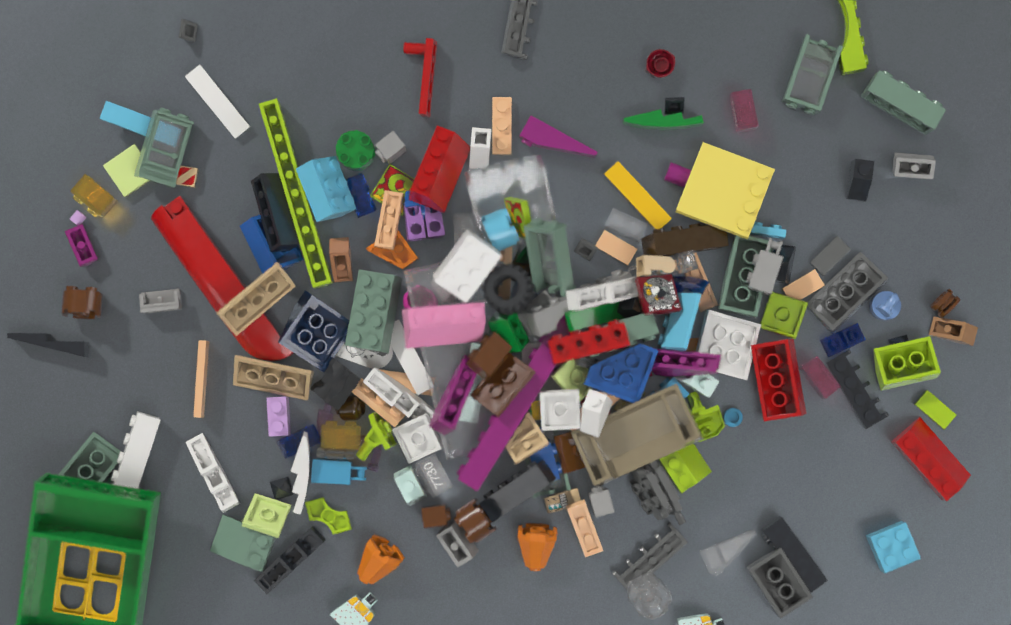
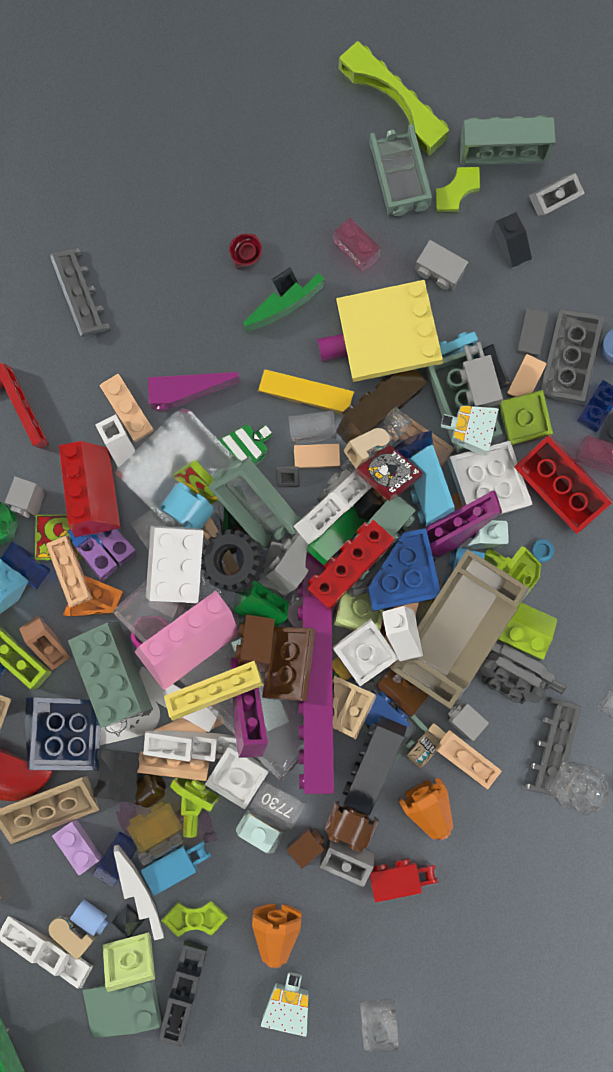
camera: 30 degrees left, 5 degrees down
none -> tan leg [49,915,96,960]
none -> light blue brick [70,899,109,936]
none -> light yellow plate [164,661,263,721]
none -> torso [216,424,273,479]
none -> red brick [369,858,439,903]
none -> light grey brick [415,240,468,291]
none -> lime tile [435,167,480,213]
none -> light aqua torso [441,406,499,456]

